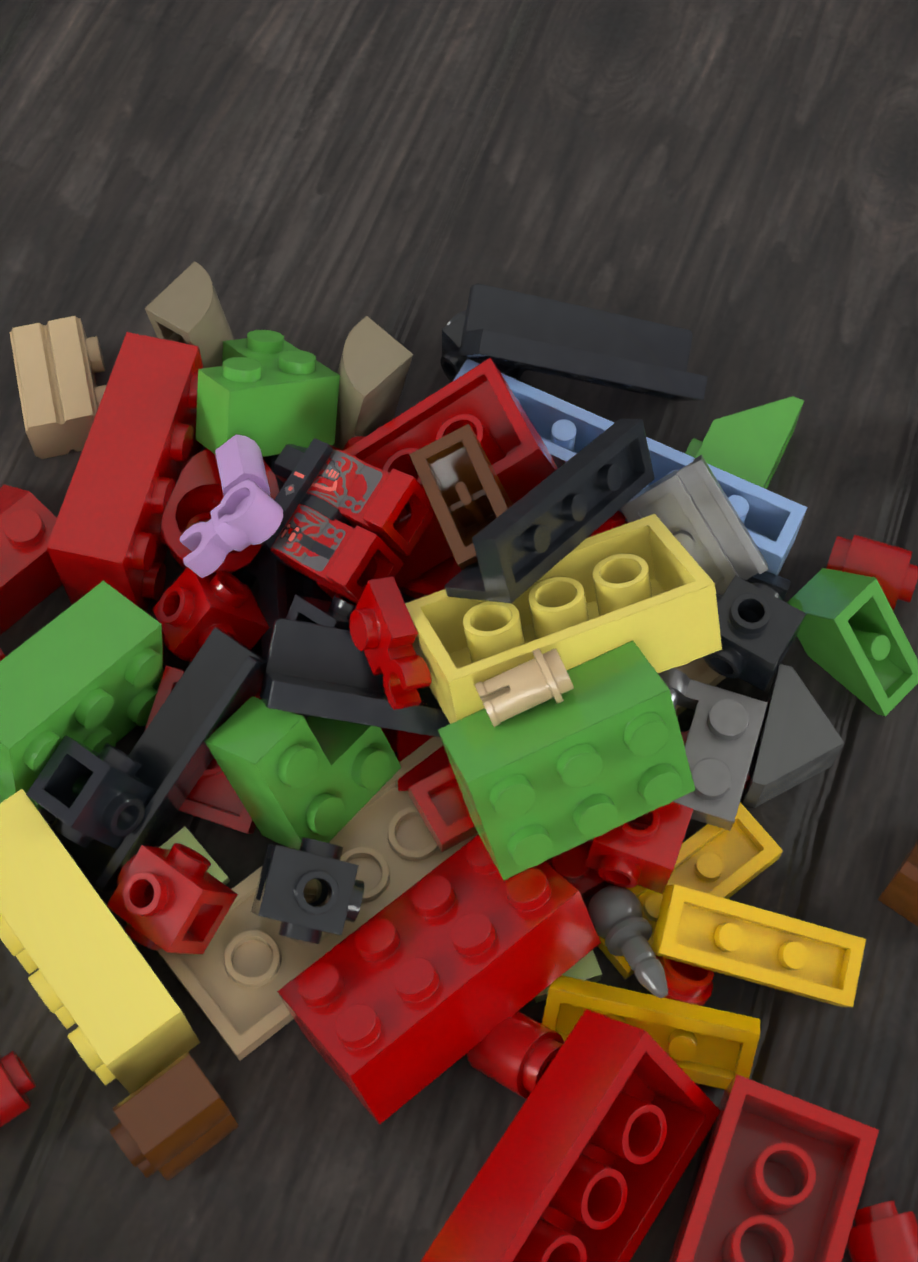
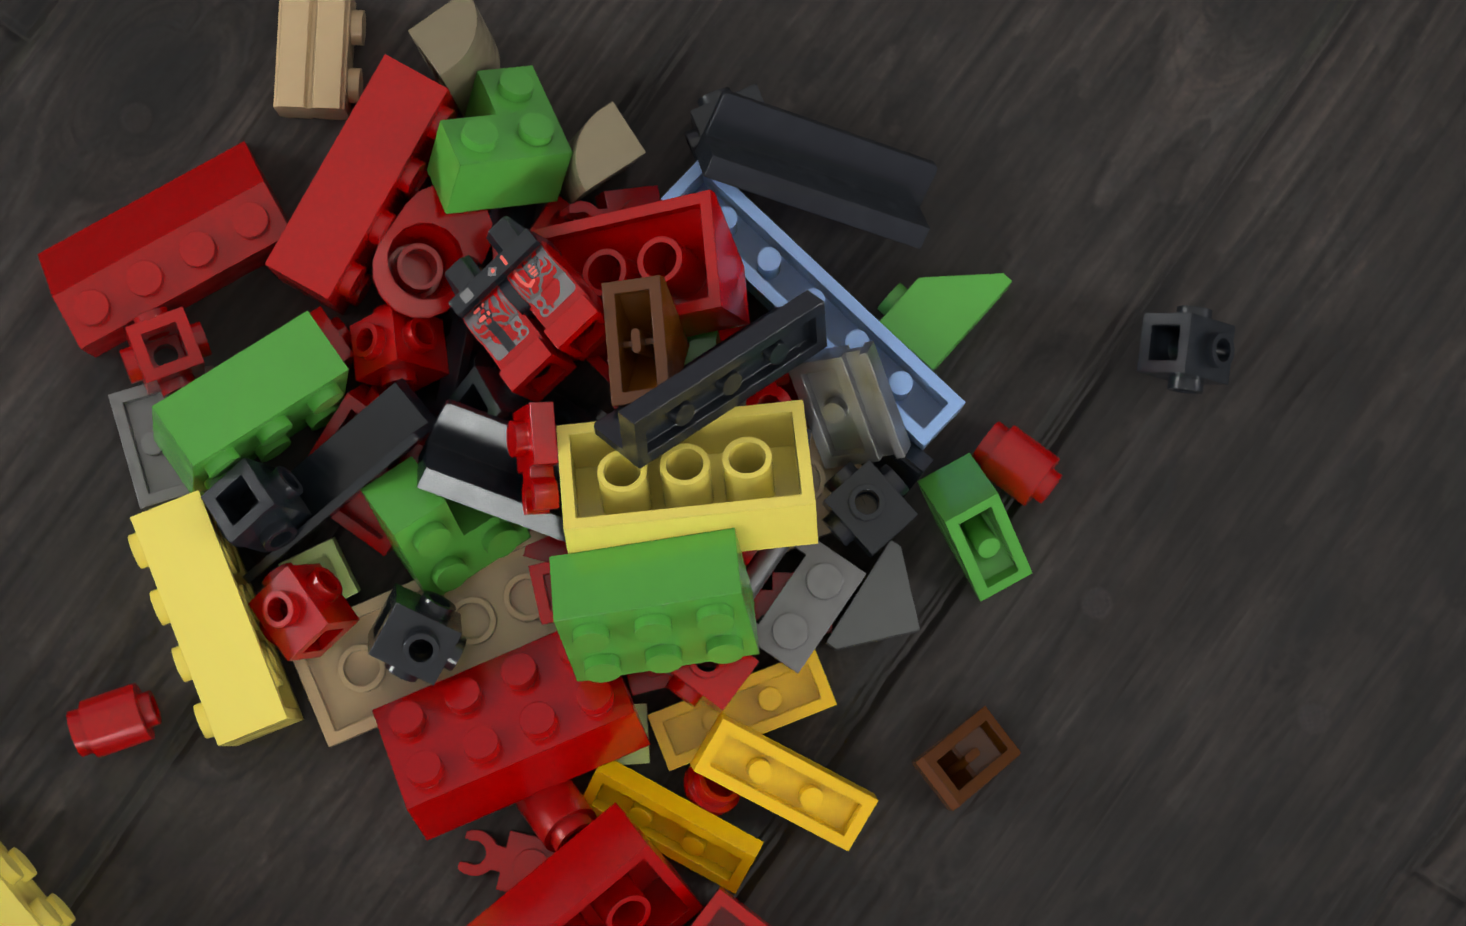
camera: 20 degrees right, 20 degrees up
reddish brown brick [109,1052,239,1181] -> none
lavender bar [180,435,283,578] -> none
tan pin [474,648,574,727] -> none
dark grey bar [587,886,668,998] -> none
none -> red plate [458,829,555,892]

